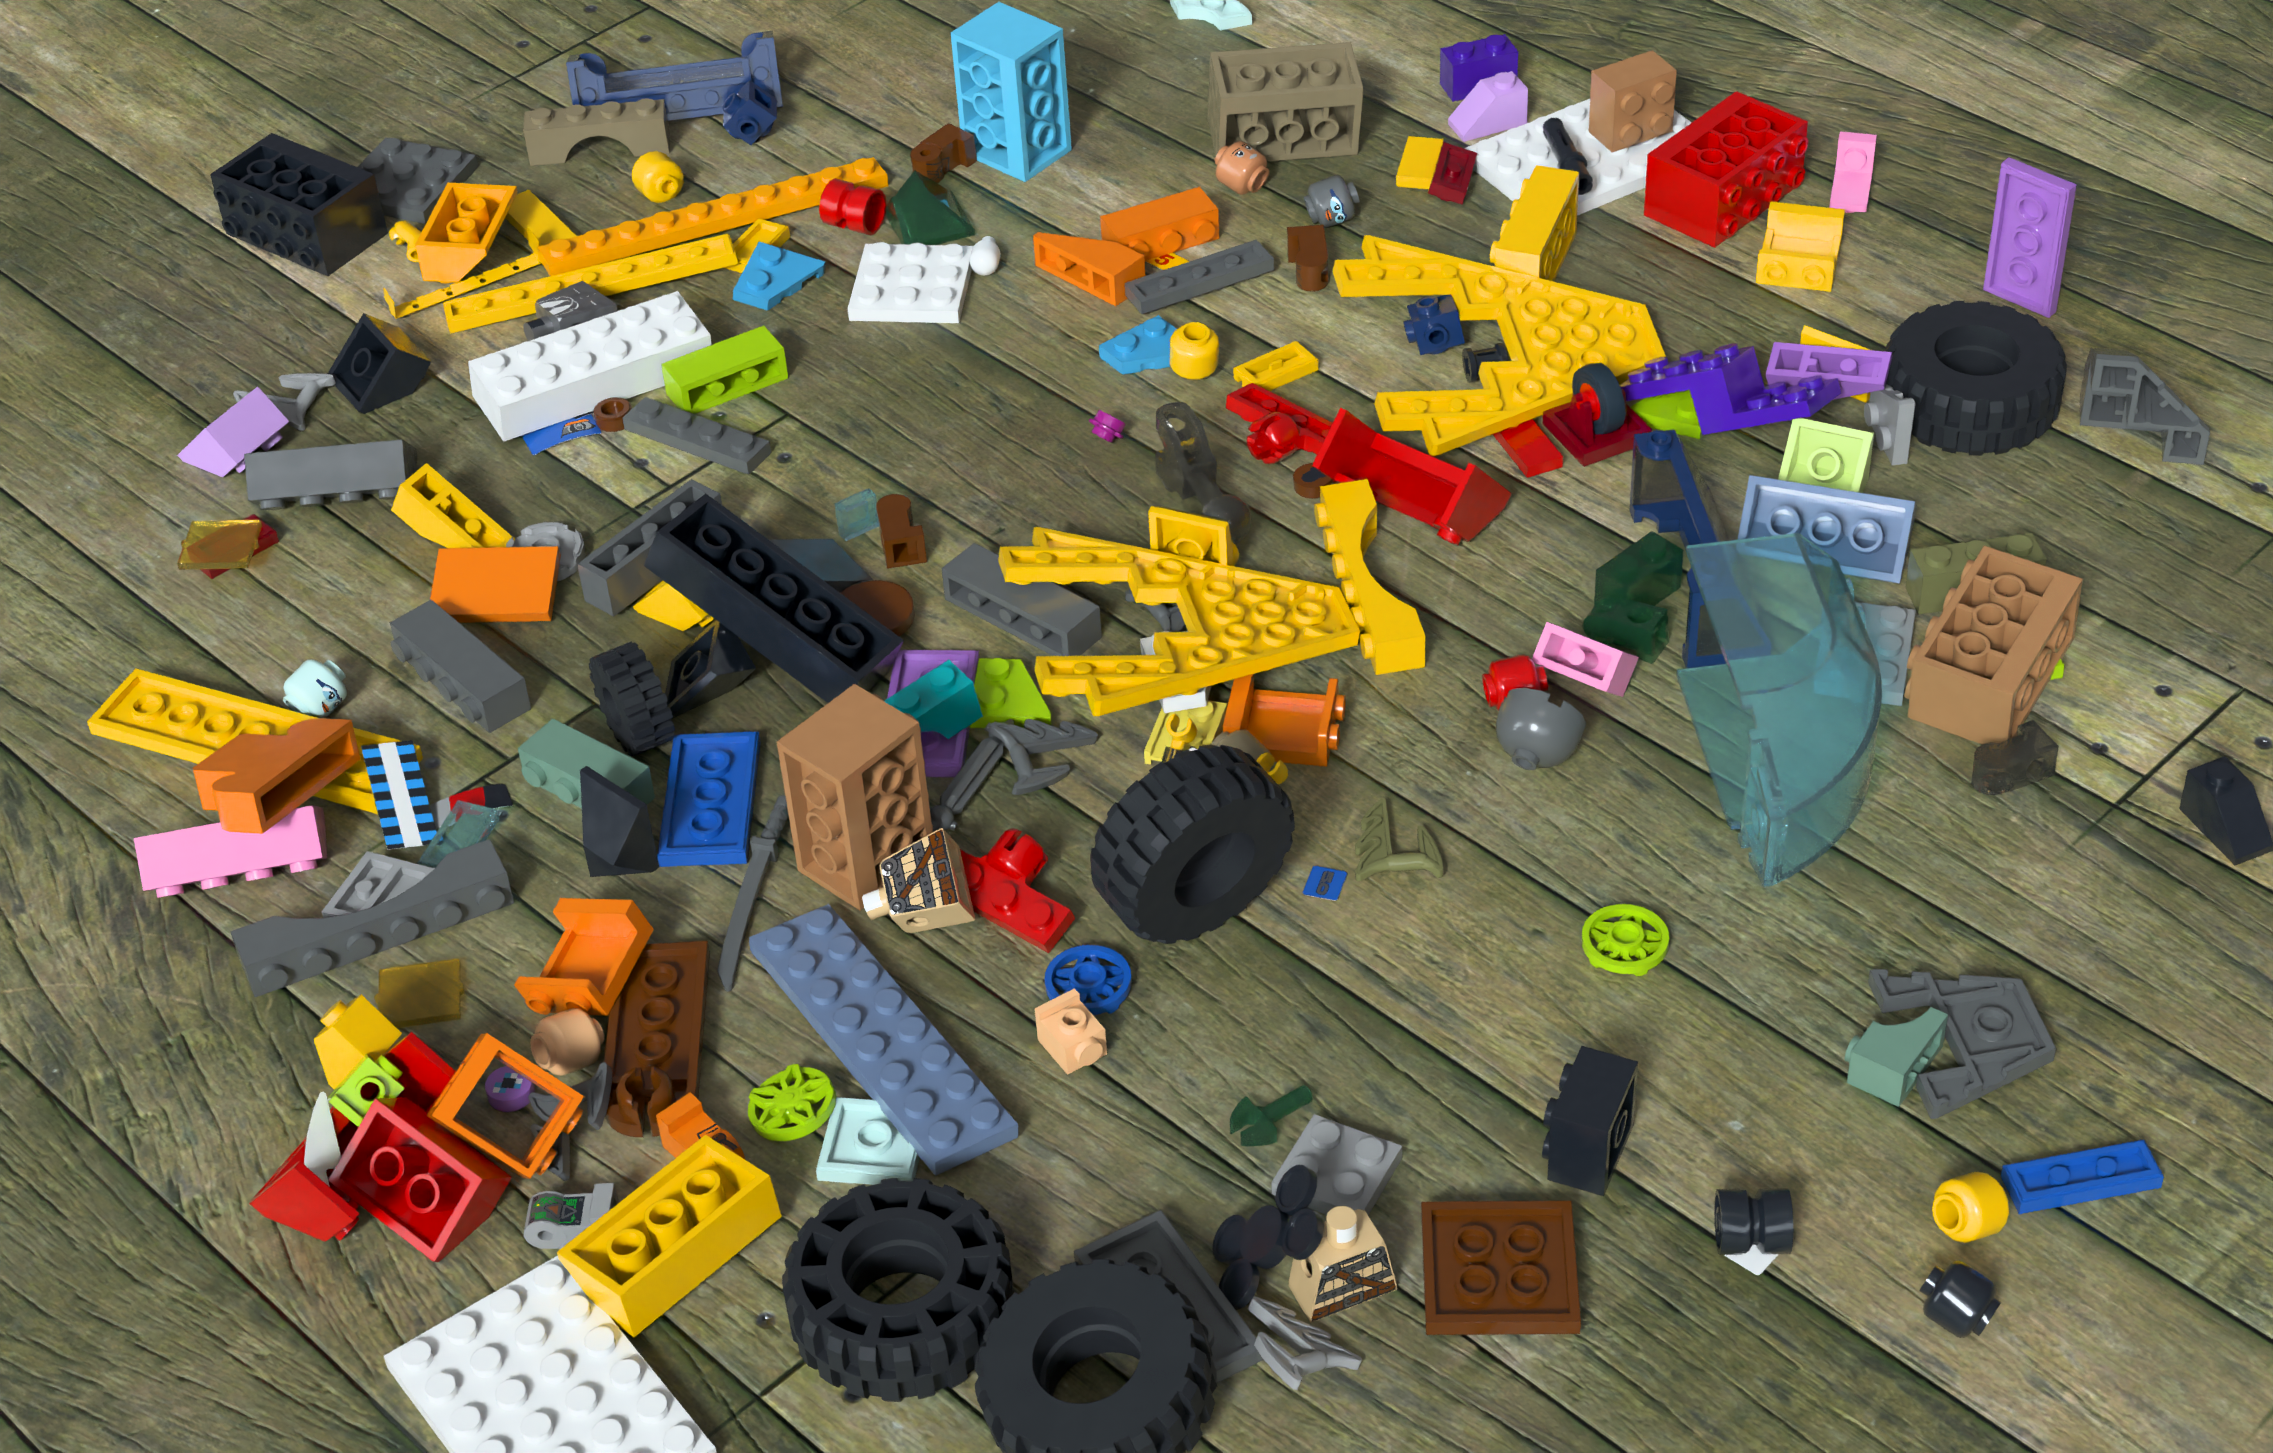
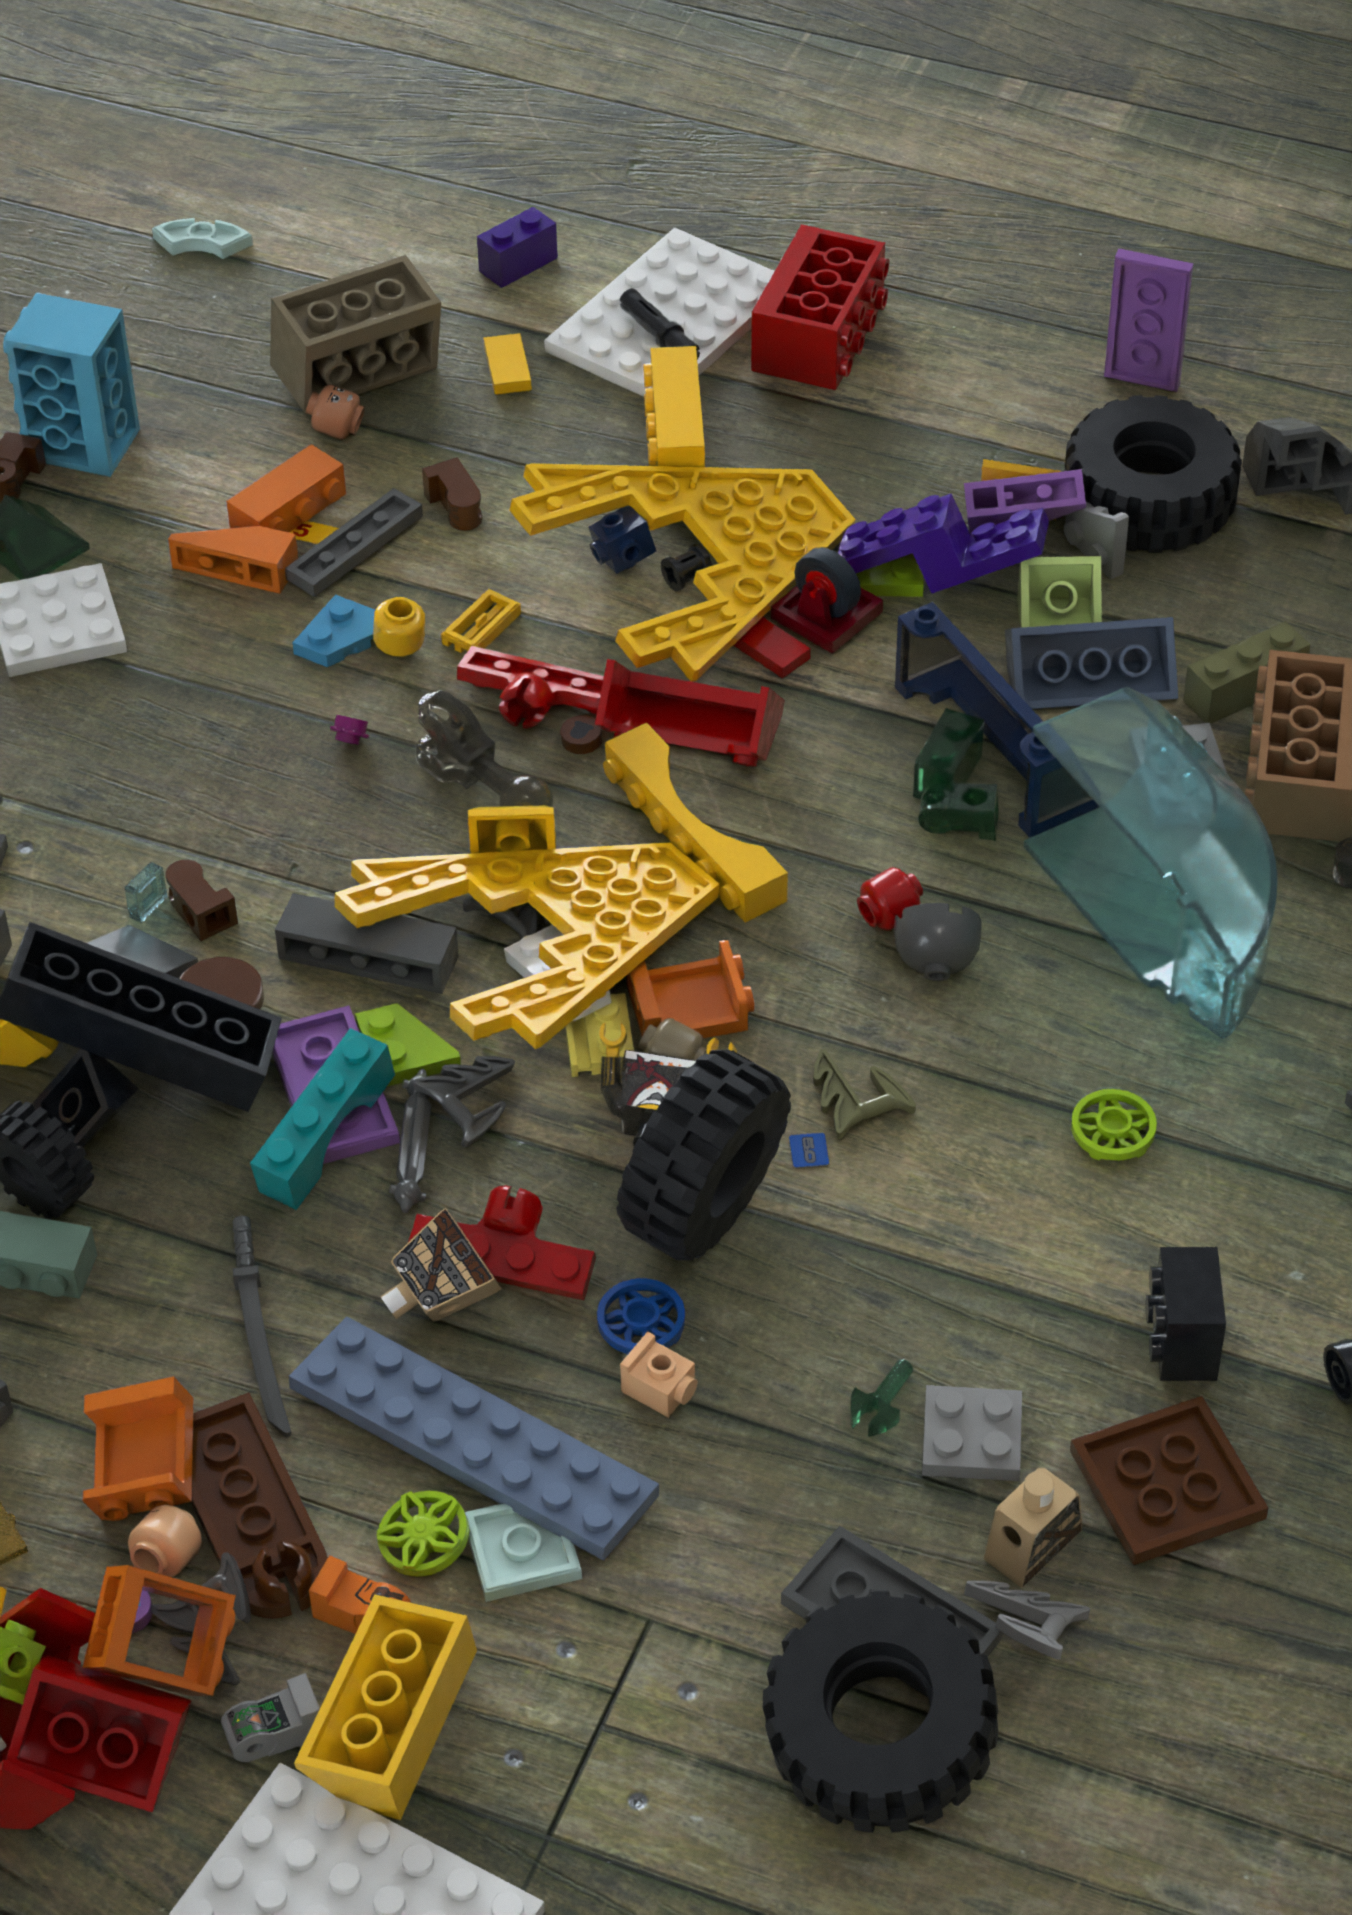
camera: 25 degrees left, 5 degrees up
black slope [580,766,659,877] -> none
blue tile [657,732,761,867] -> none
medium nougat brick [777,684,933,911] -> none
black tyre [782,1178,1014,1402] -> none
white cylinder [970,236,1001,276] -> none
black piece [1212,1165,1324,1310] -> none
dark grey head [1303,175,1360,228] -> none
dark red plate [1428,142,1477,205] -> none
lavender slope [1448,71,1528,142] -> none
bright pink brick [1532,622,1639,697] -> none
medium nougat brick [1589,50,1677,153] -> none
yellow panel [1756,201,1845,292] -> none
bright pink bracket [1829,132,1877,213] -> none

